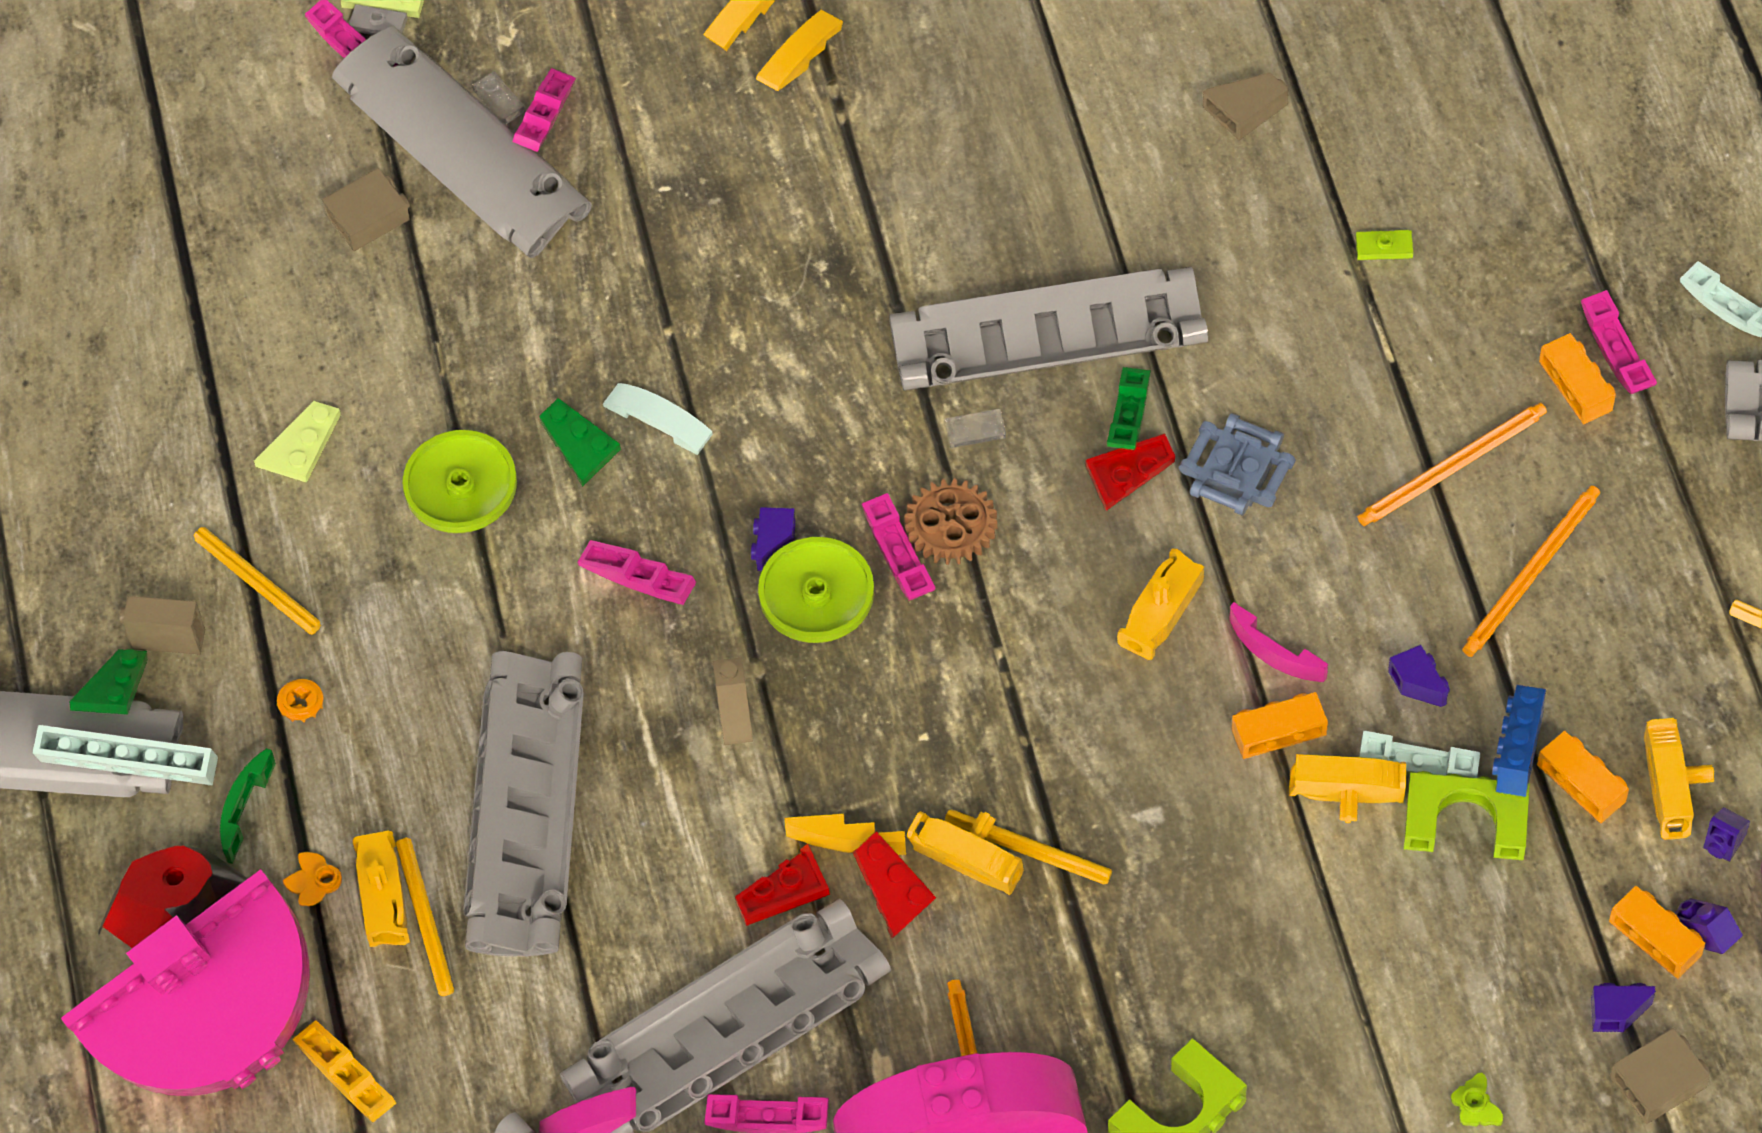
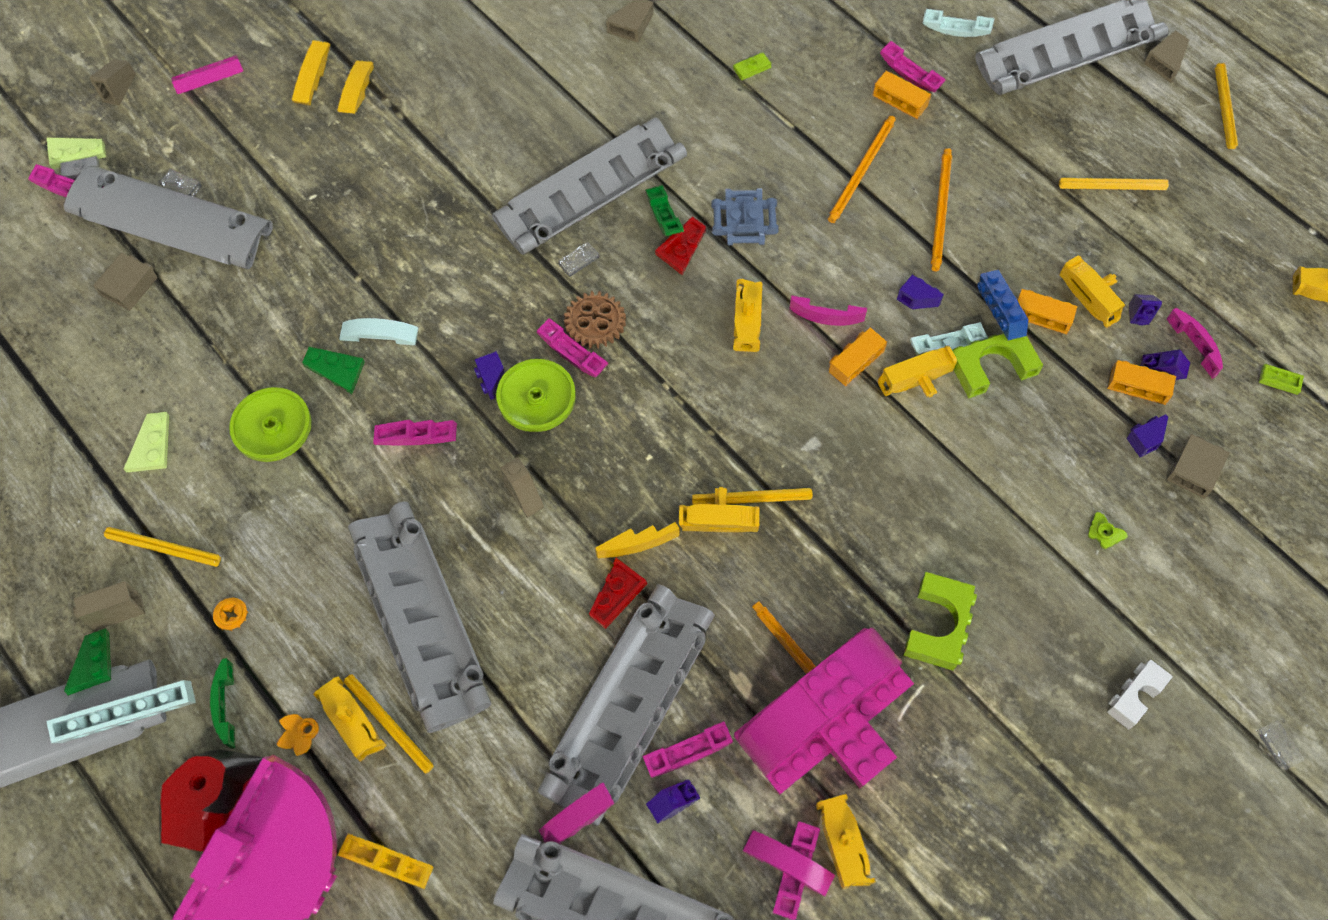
camera: 30 degrees left, 5 degrees up
dark pink slope [512,68,576,152] -> none
red wing [852,831,936,939] -> none

